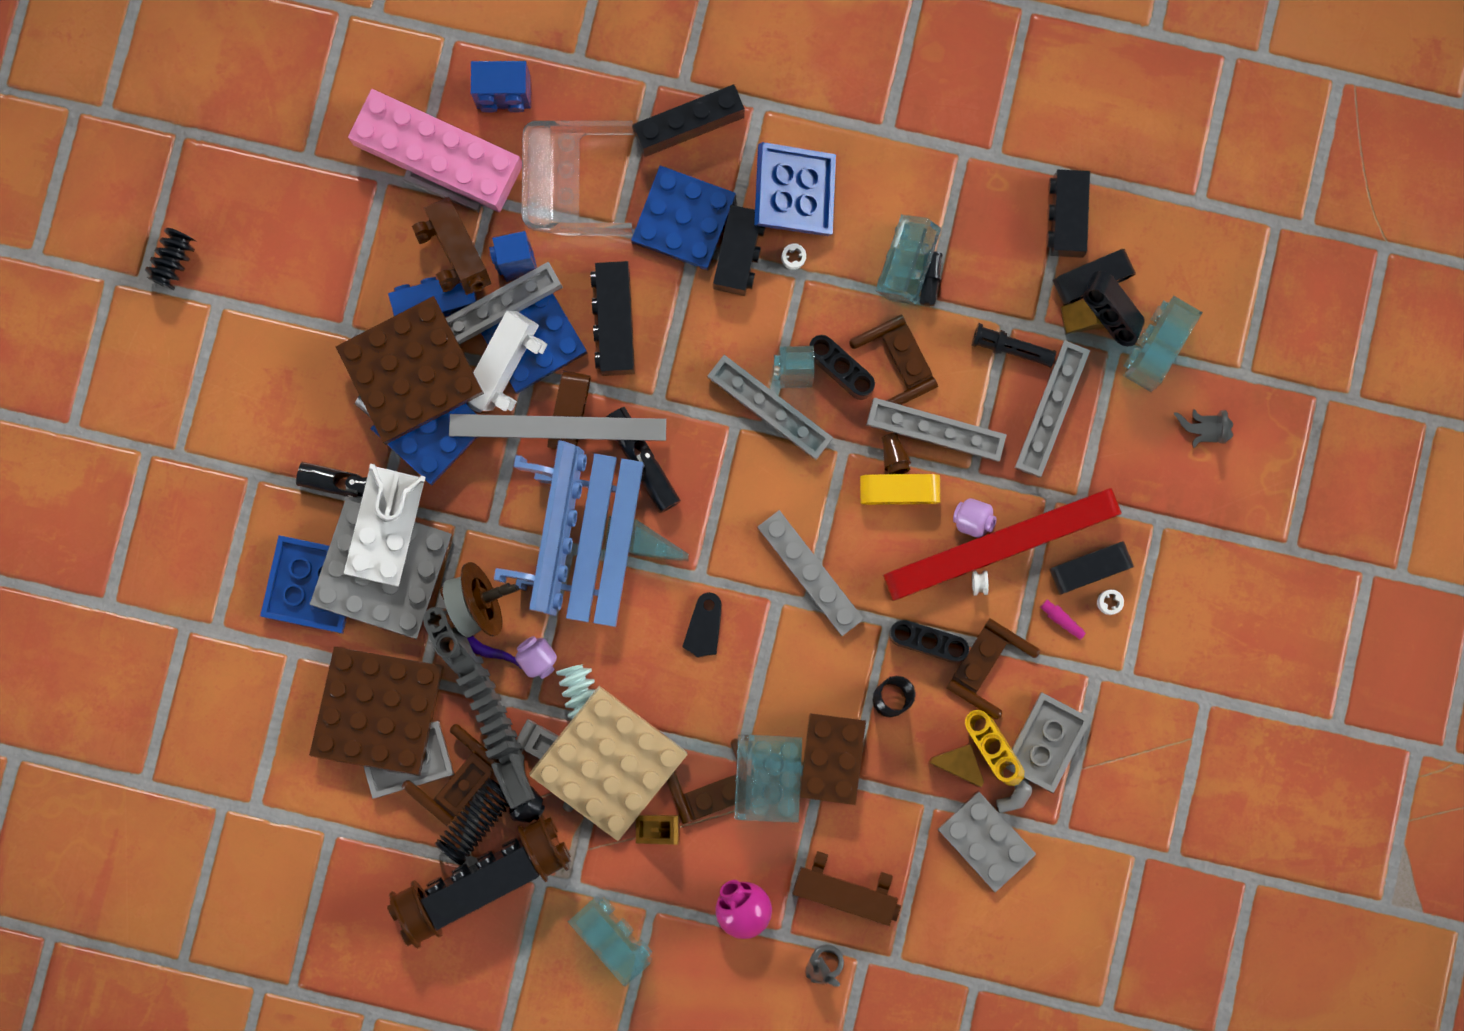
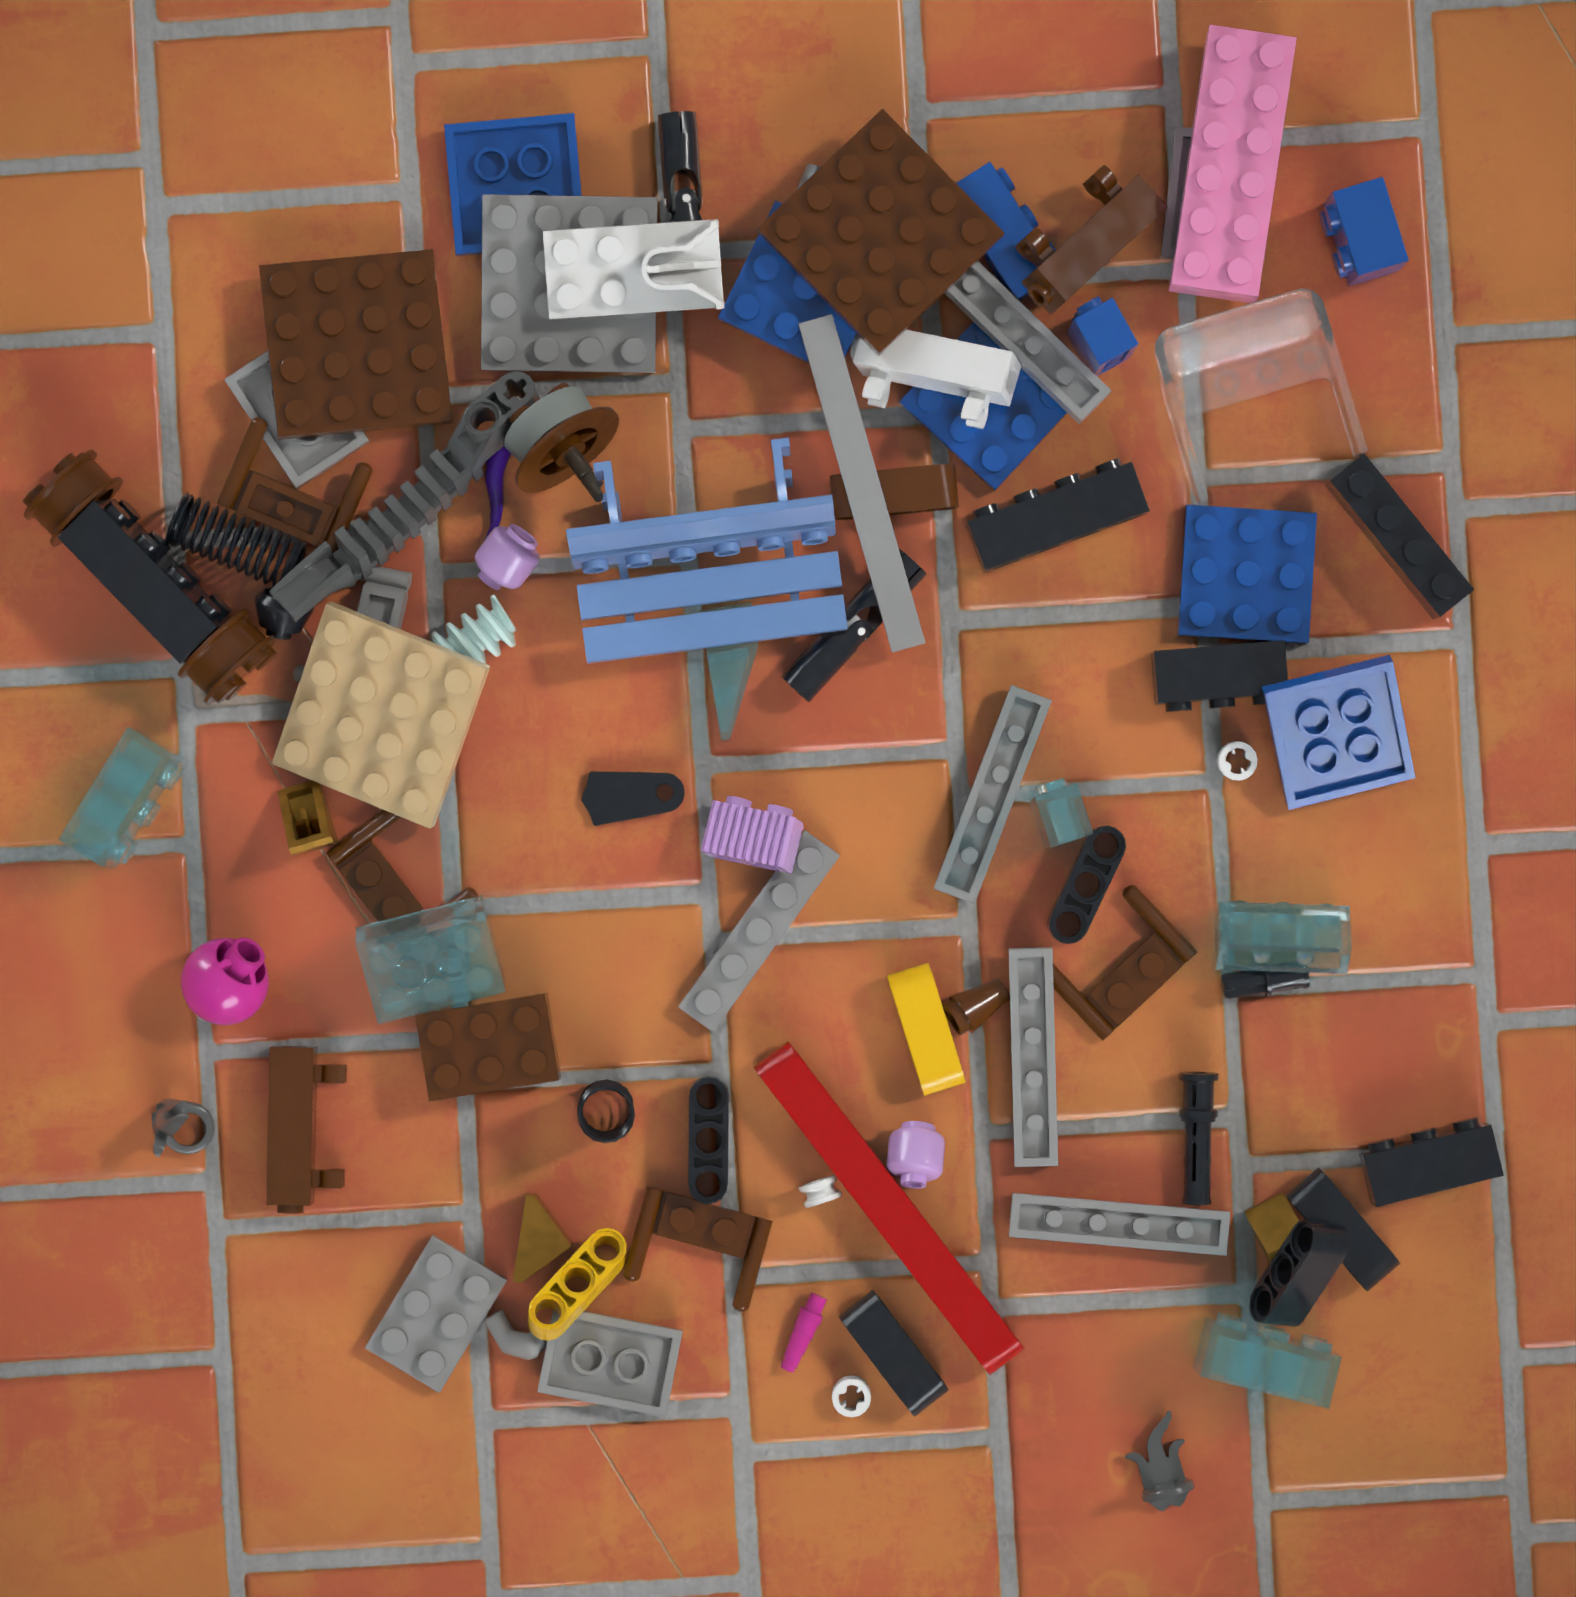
camera: 70 degrees right, 5 degrees up
none -> lavender brick [700,796,803,874]

